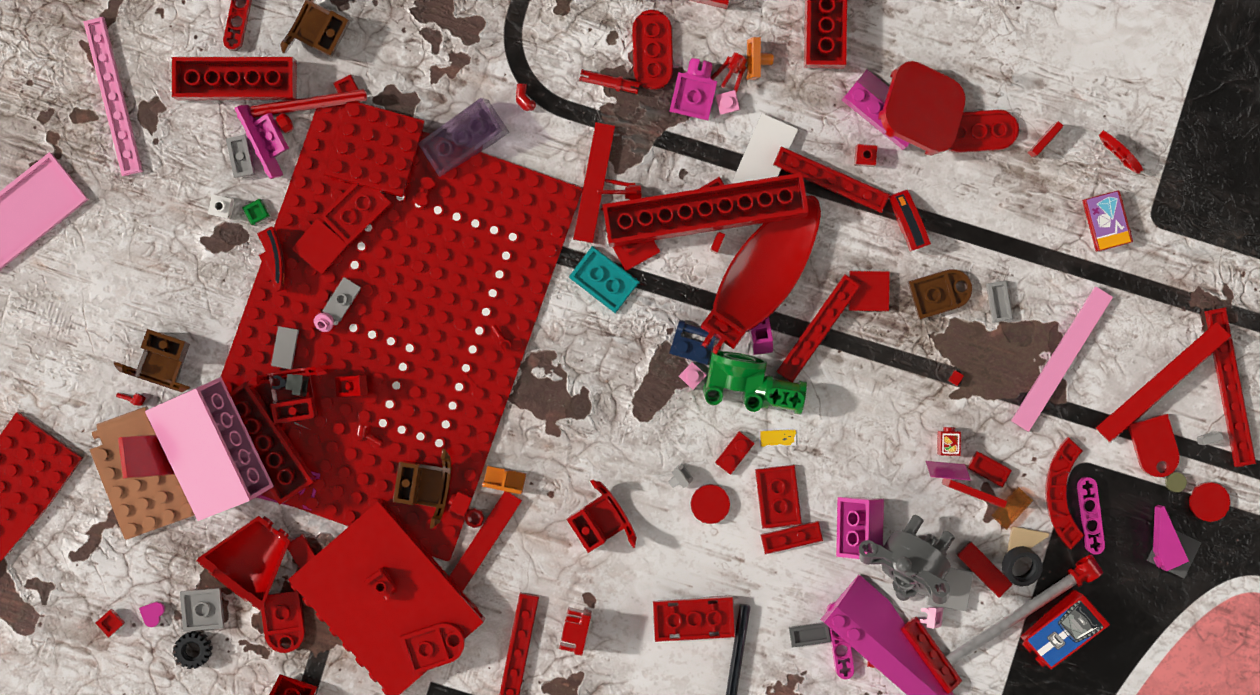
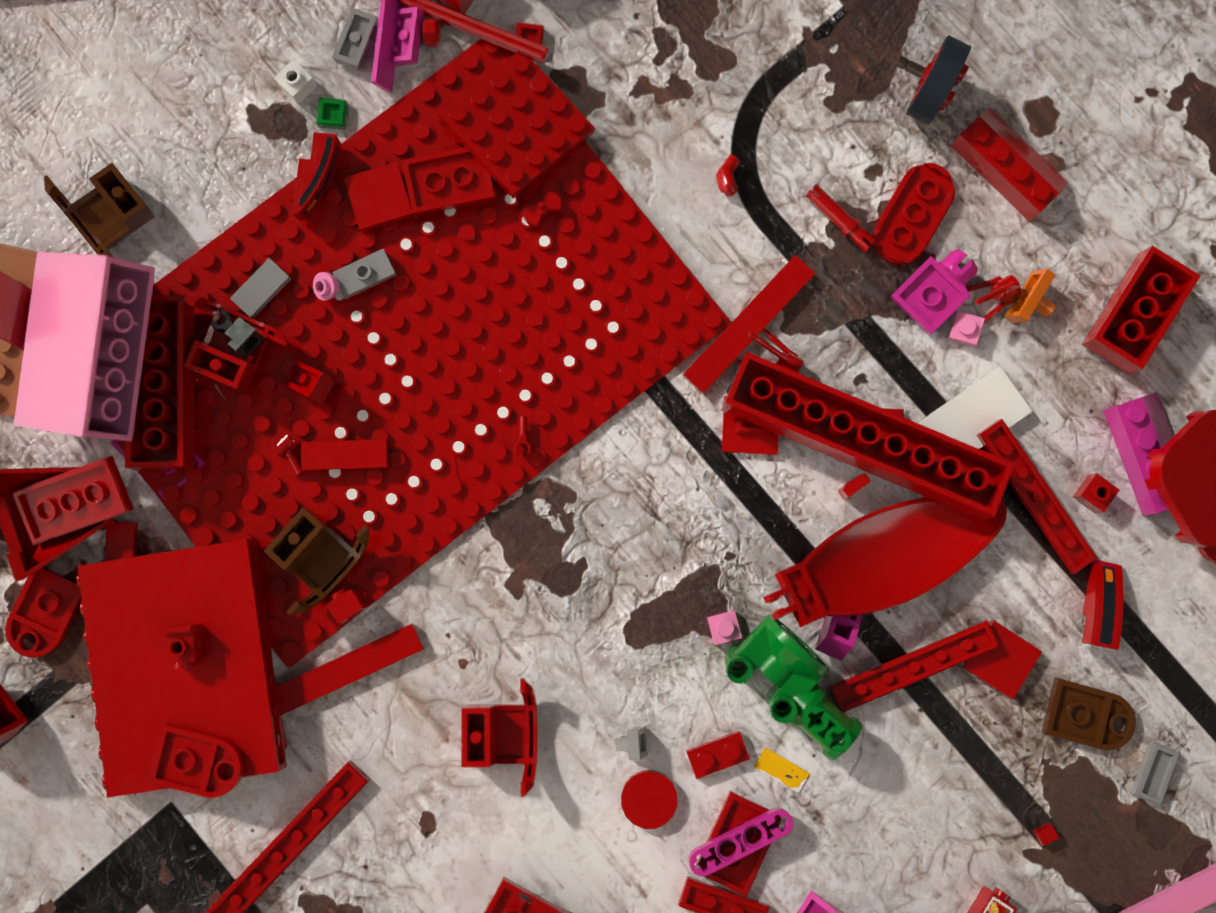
camera: 30 degrees right, 5 degrees down
red hand [116,393,146,406] -> none
clear purple slope [418,98,509,177] -> none
red tile [464,508,484,528] -> none
orange panel [482,465,527,494] -> none
red panel [559,607,592,656] -> none
teal tile [568,246,639,314] -> none
dark blue plate [669,319,716,365] -> none
none -> red tile [12,455,134,546]
none -> red tile [301,439,388,471]
none -> dark pink beam [688,807,793,877]

